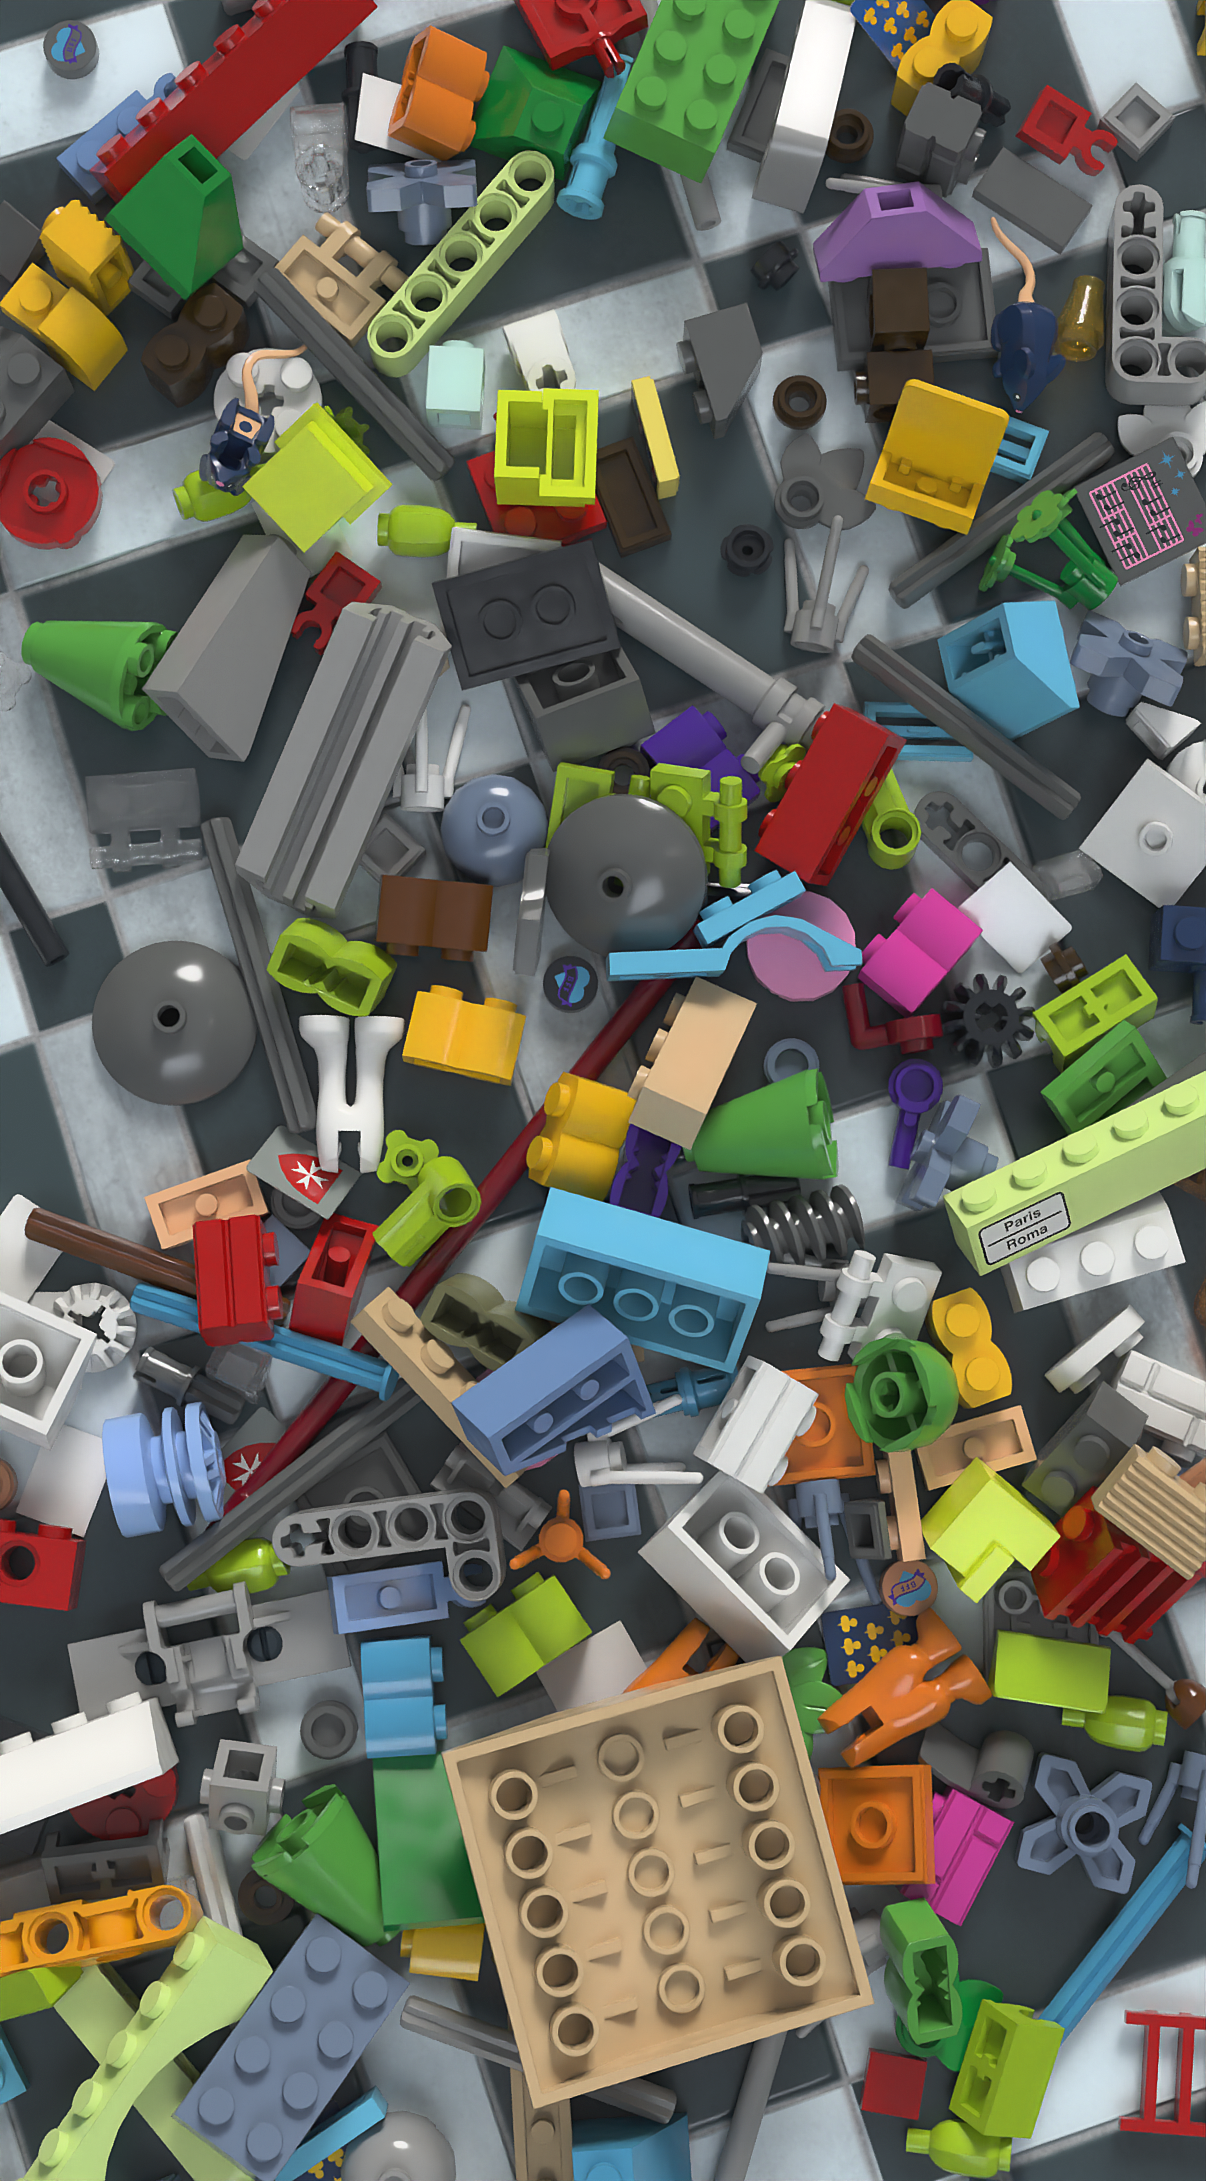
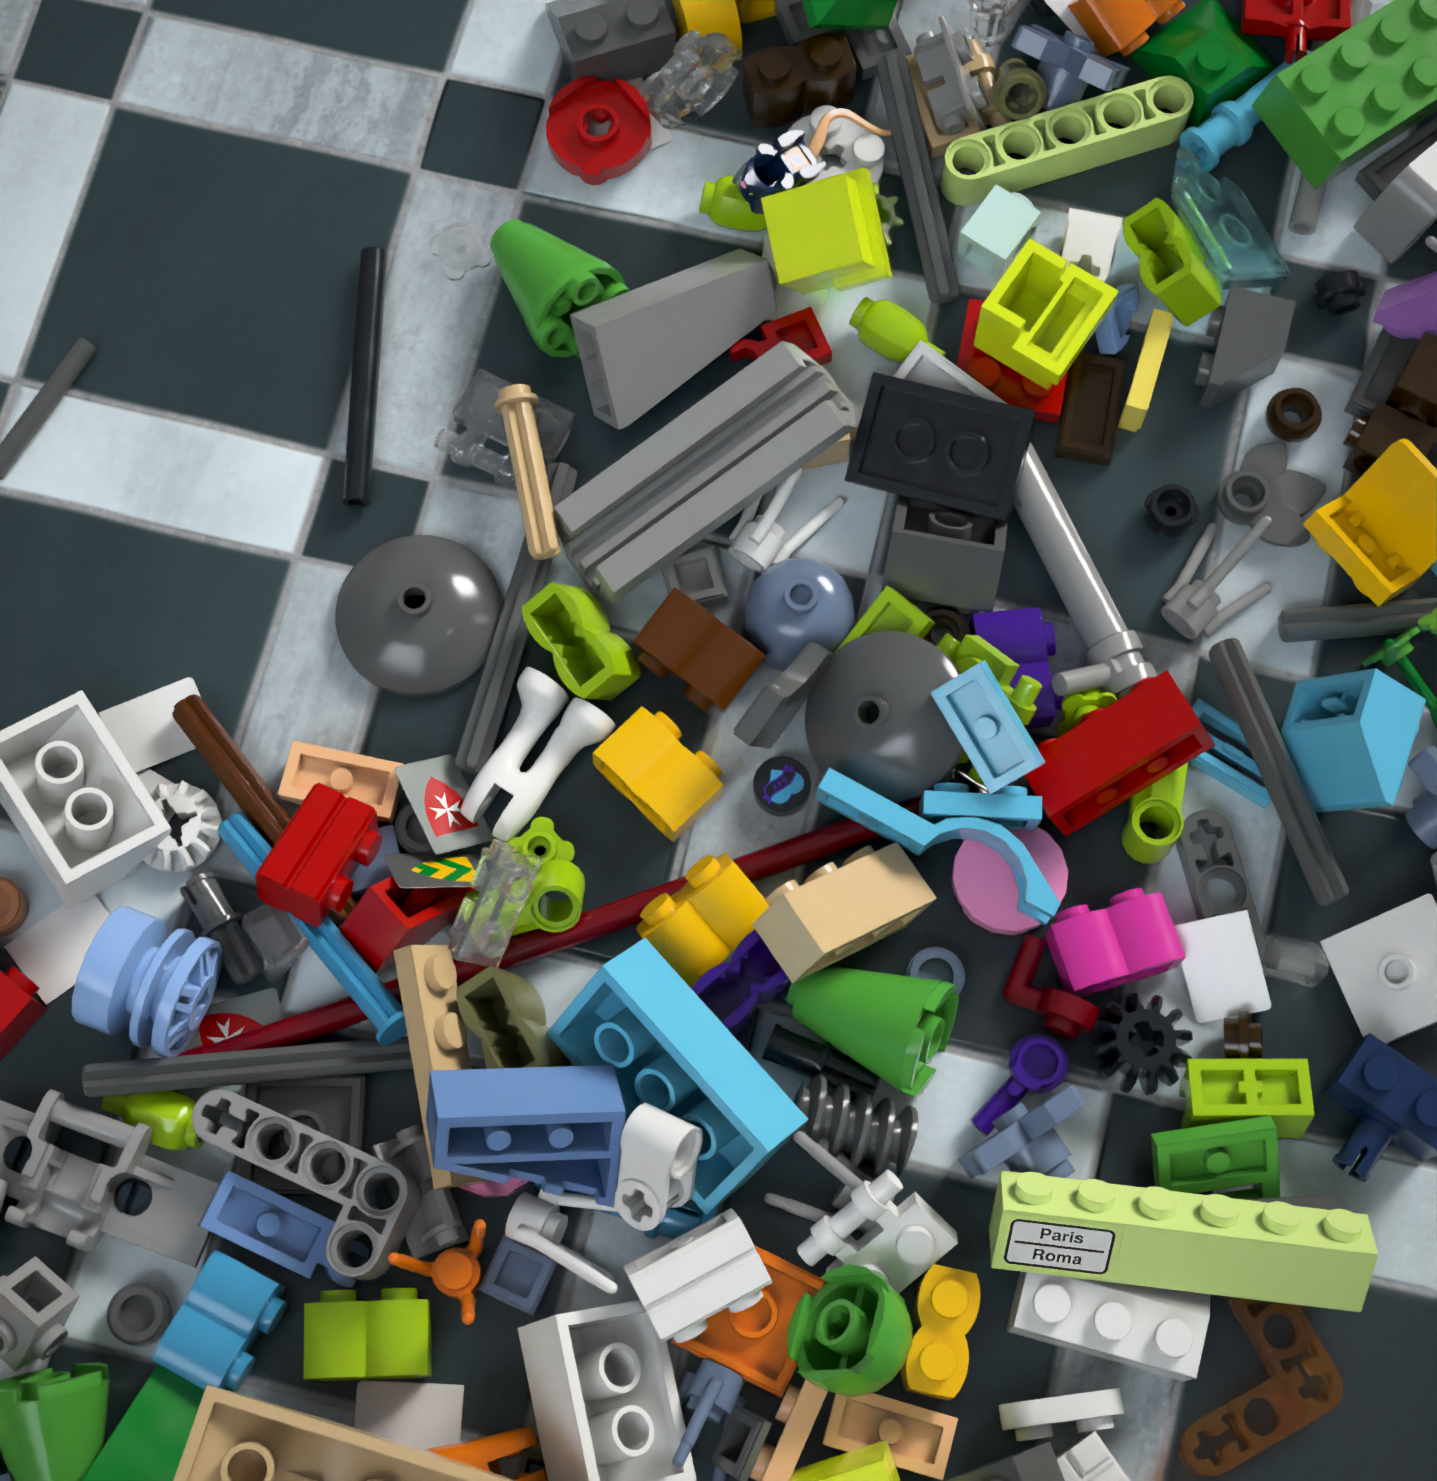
camera: 35 degrees right, 10 degrees down
none -> dark grey sticker [384,852,500,888]
none -> clear hinge [447,839,543,968]
none -> tan axle [494,384,561,560]
none -> white piece [615,1103,703,1231]
none -> clear plate [640,30,742,130]
none -> light grey hinge [914,15,989,135]
none -> medium azure plate [930,660,1045,795]
none -> olive cone [993,58,1047,120]
none -> light blue tile [1095,284,1139,354]
none -> lime brick [1123,198,1221,327]
none -> clear light blue tile [1171,145,1291,290]

